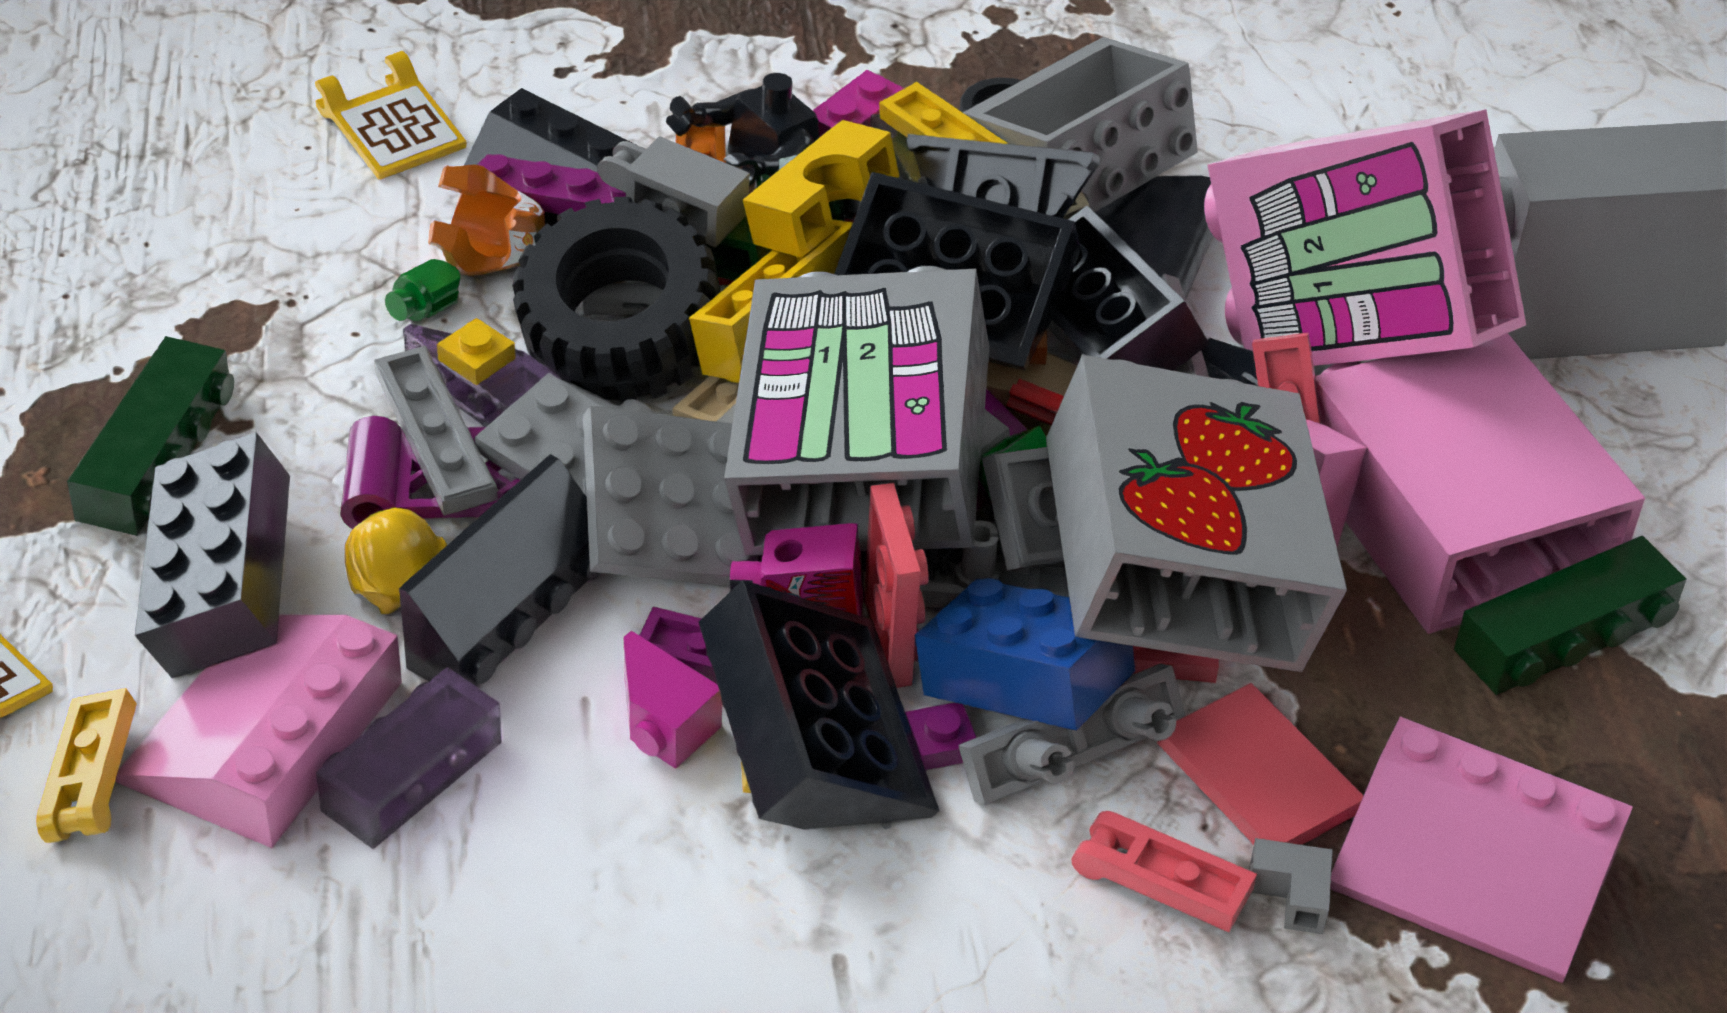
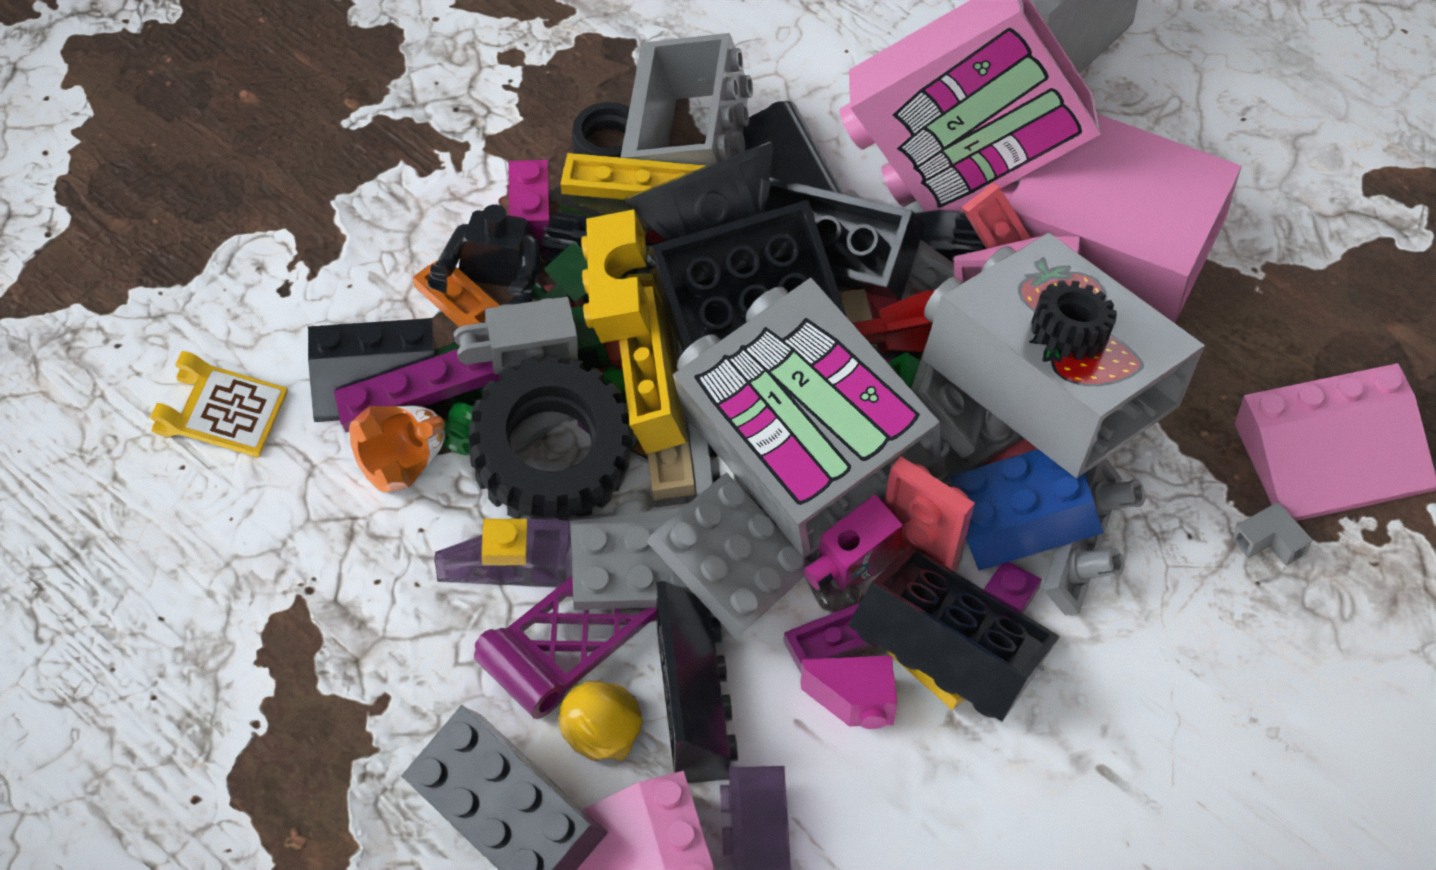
camera: 40 degrees left, 10 degrees up
dark green brick [67,336,234,536] -> none
light grey tile [374,346,498,515] -> none
green arm [385,259,461,321] -> none
coral plate [1071,811,1257,932] -> none
coral tile [1157,683,1364,845] -> none
dark green brick [1454,535,1687,695] -> none
none -> black tyre [1031,280,1117,360]

